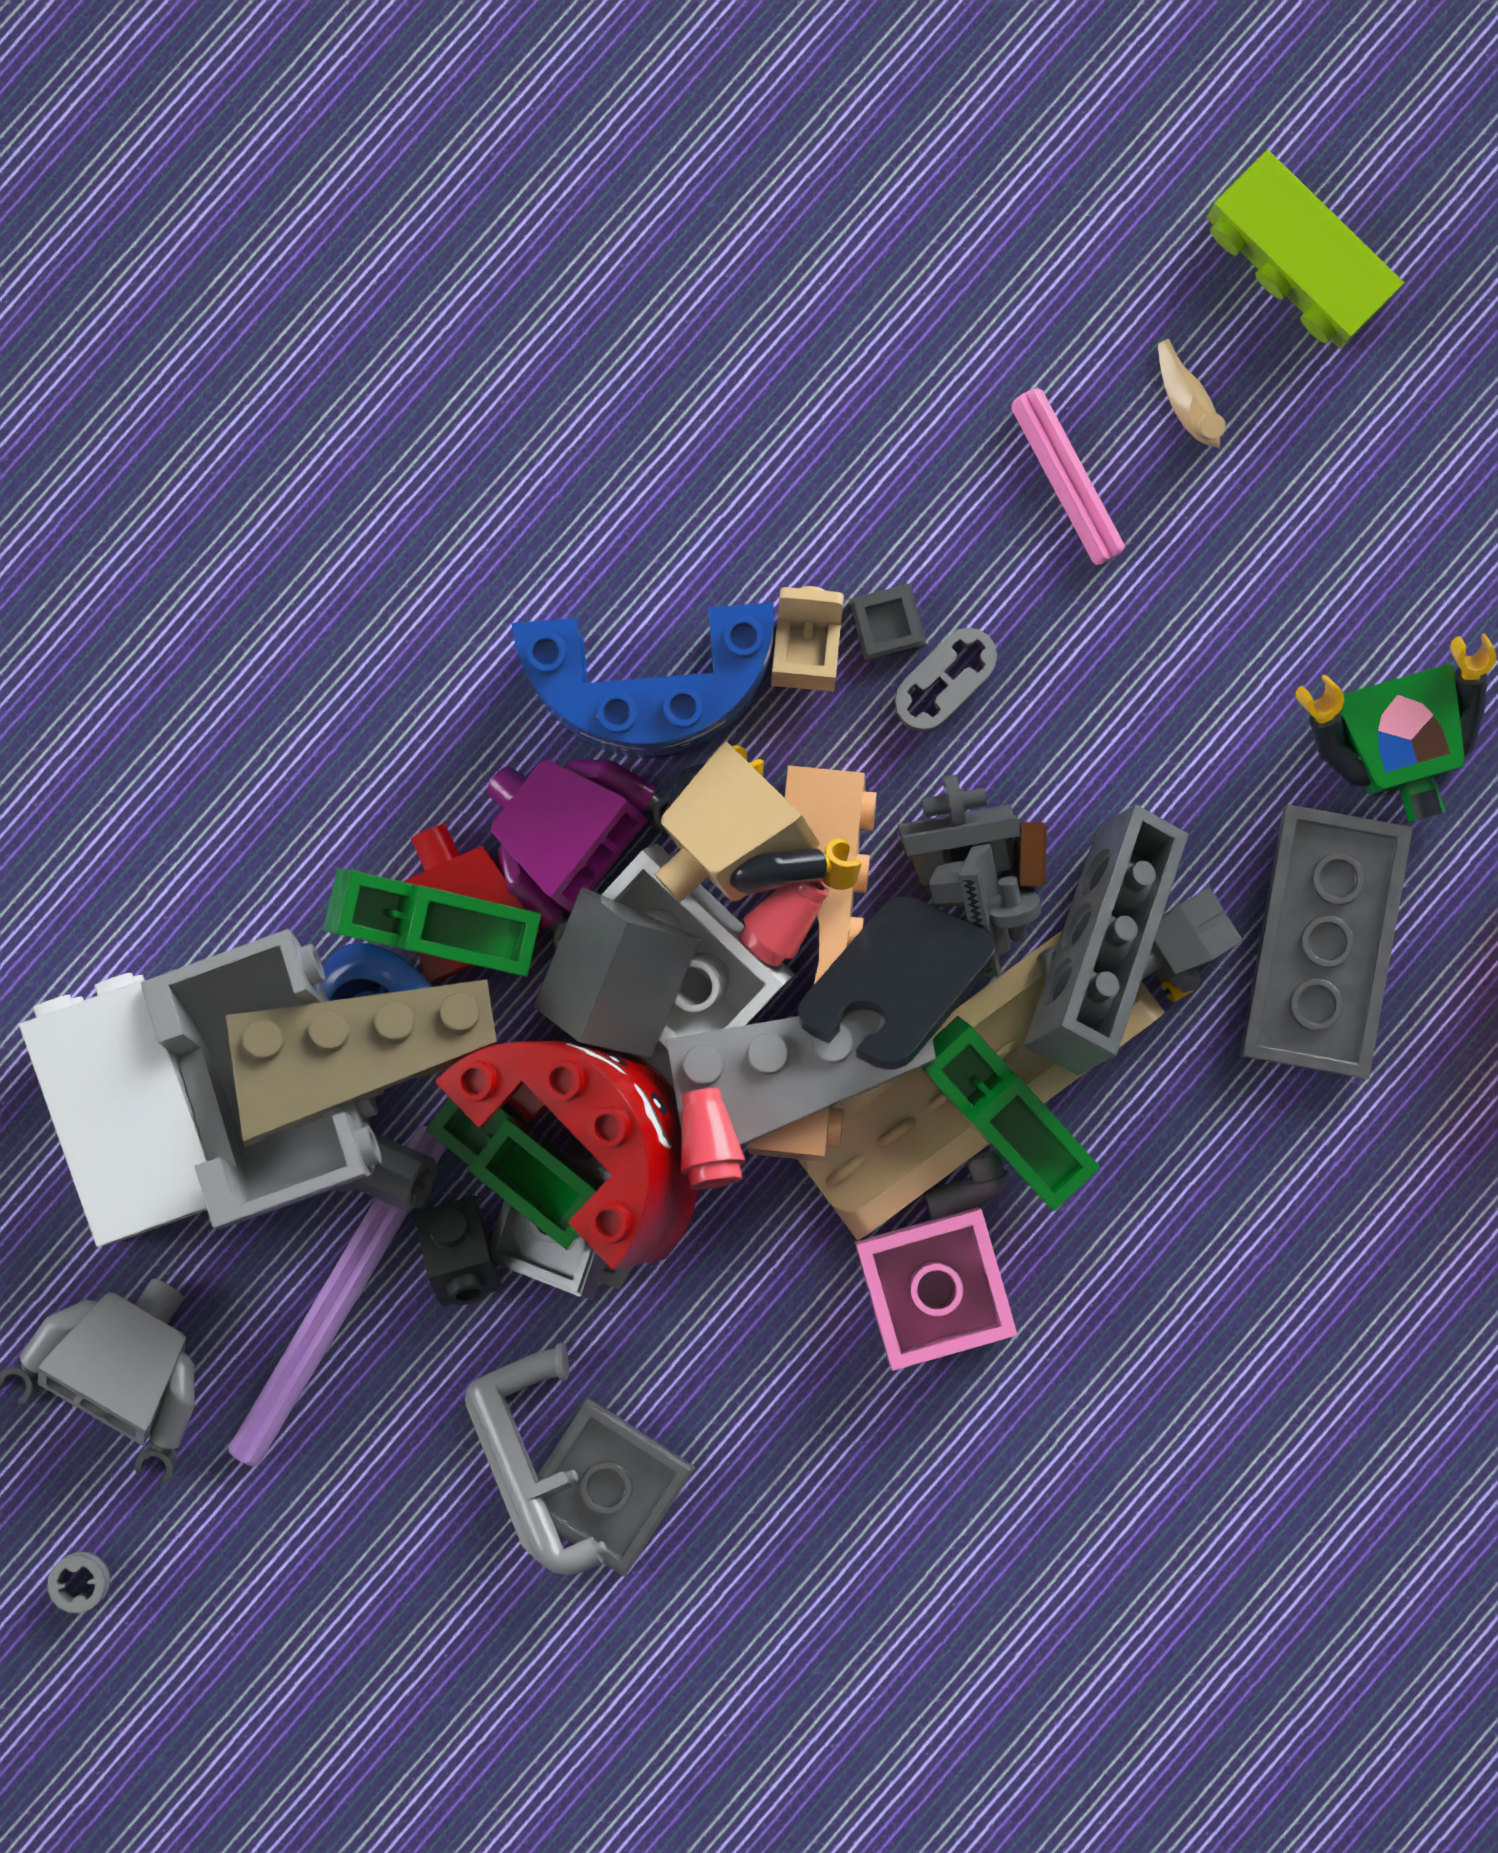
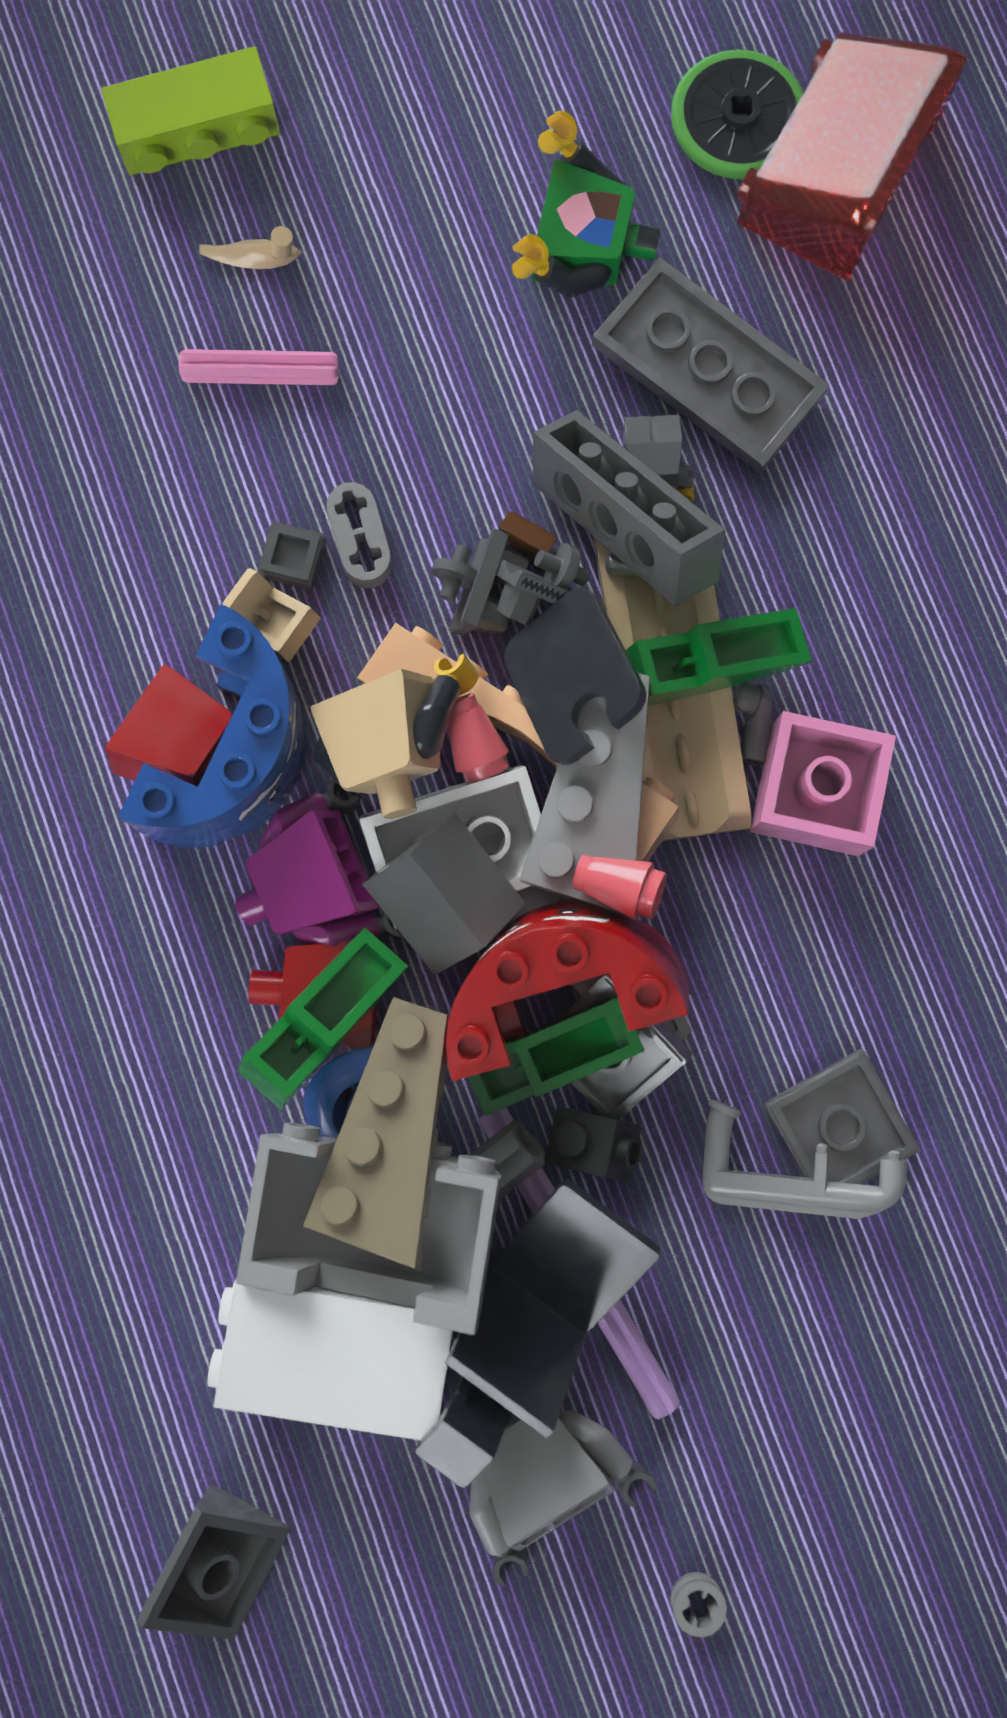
camera: 65 degrees left, 5 degrees down
none -> red torso [105,664,233,787]
none -> black piece [416,1179,661,1488]

